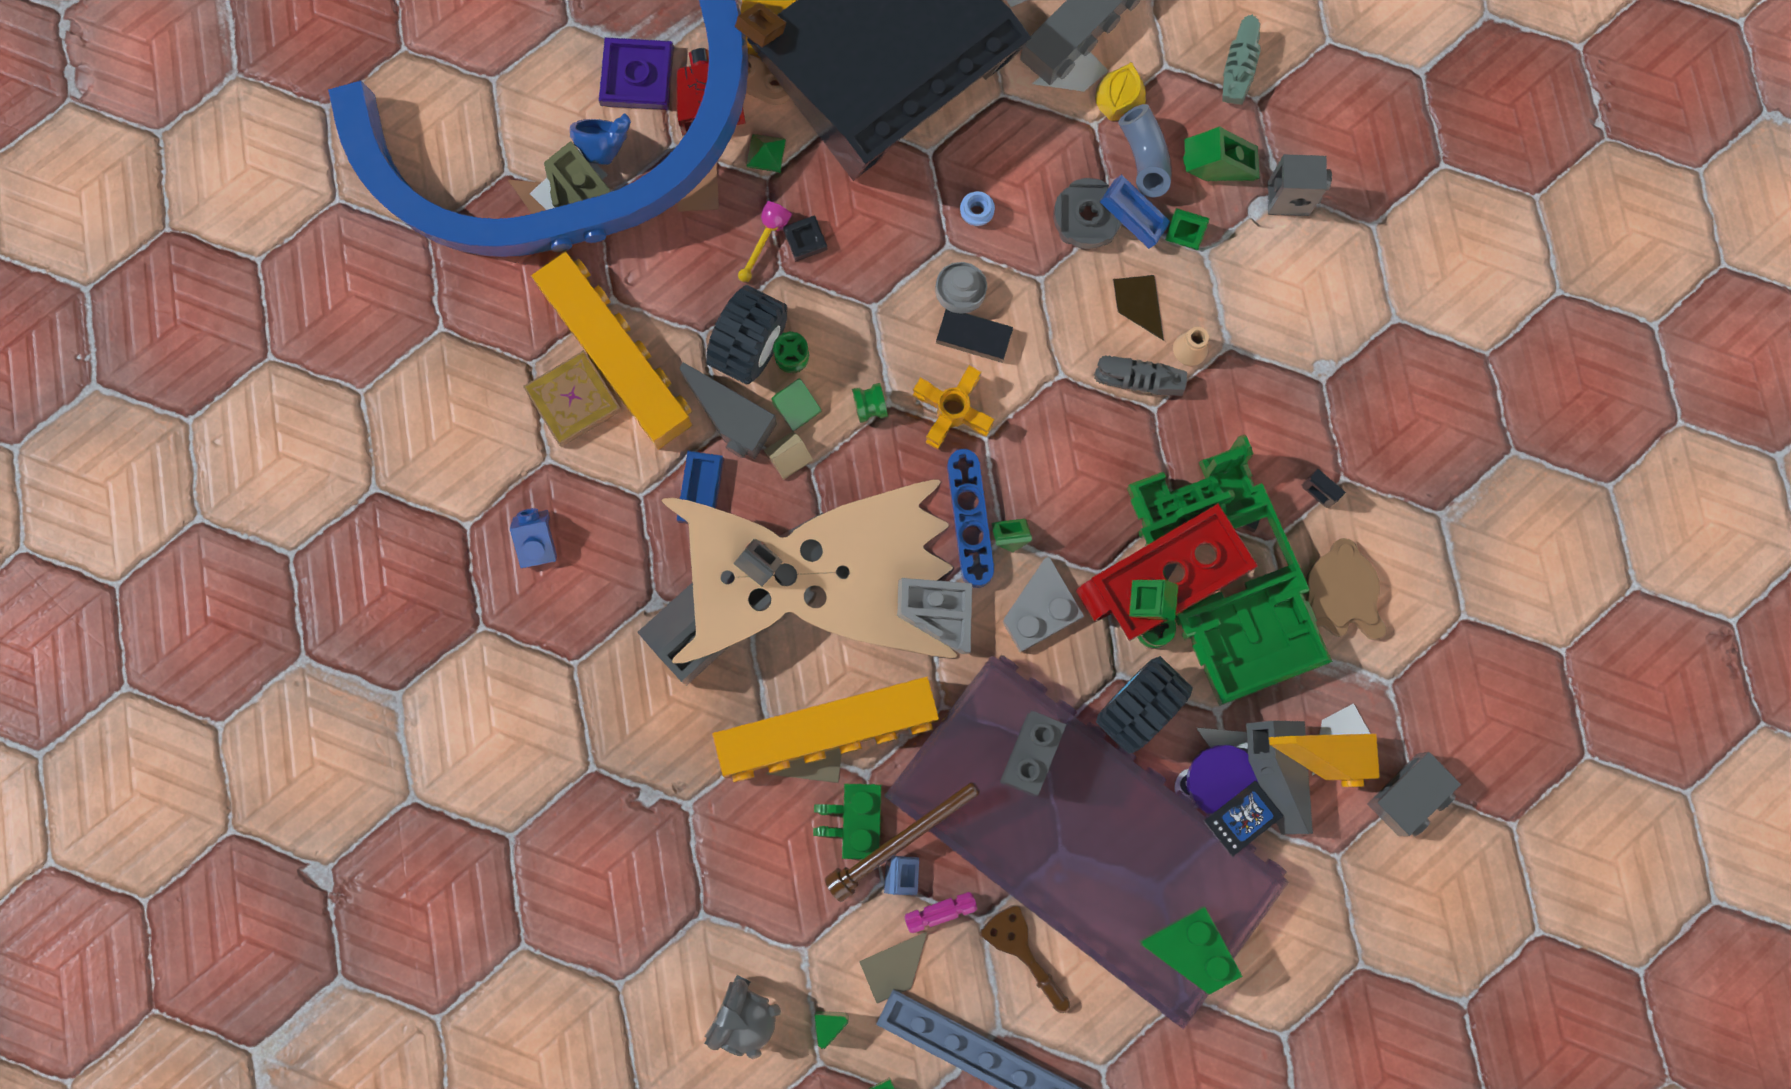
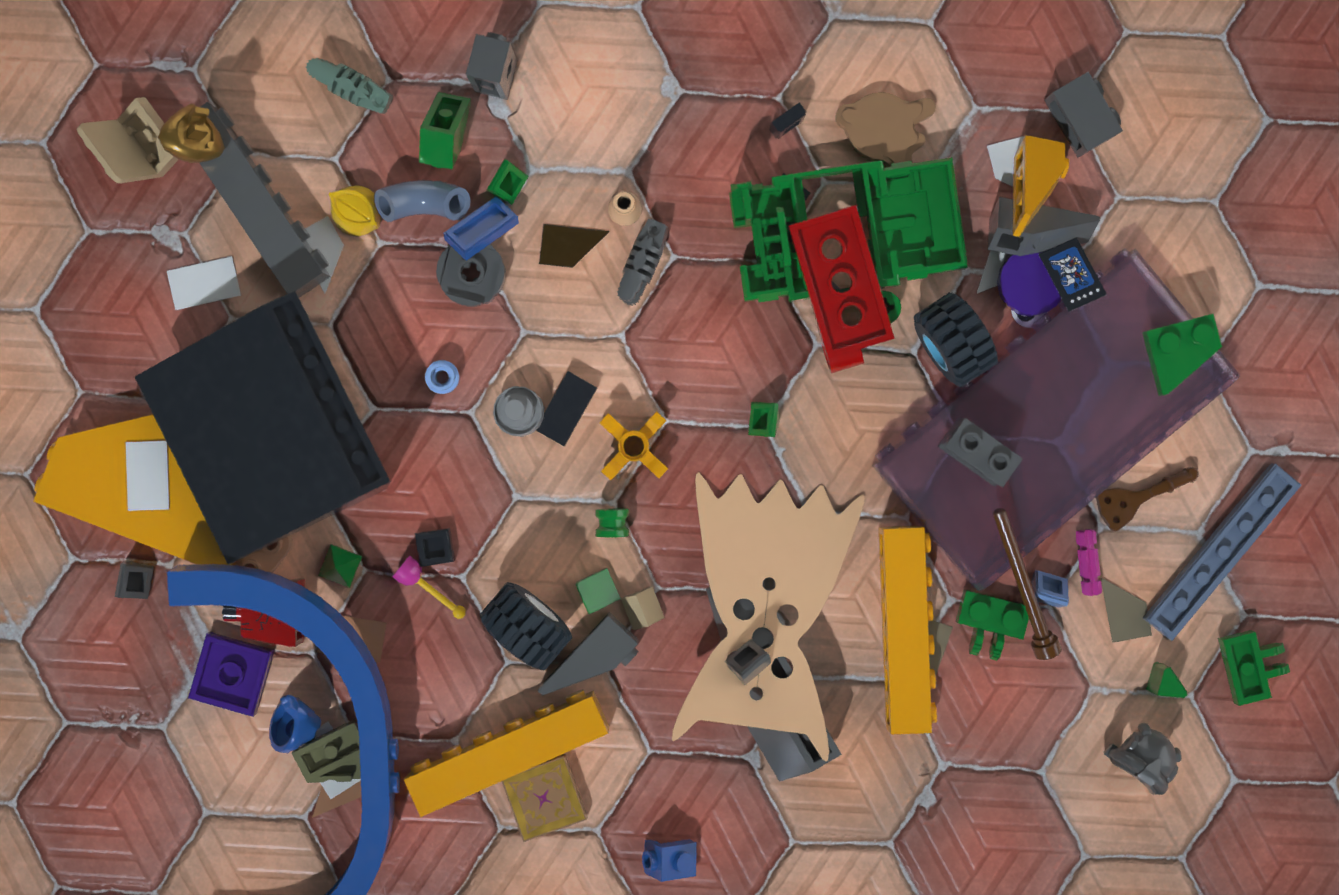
camera: 75 degrees left, 10 degrees up
blue tile [677,451,724,524] -> none
reddish brown plate [735,2,787,47] -> none
green wheel [773,331,810,373] -> none
light grey wing [897,578,972,654] -> none
blue beam [947,449,994,588] -> none
light grey wing [1002,557,1084,653] -> none
green slope [1129,580,1178,621] -> none

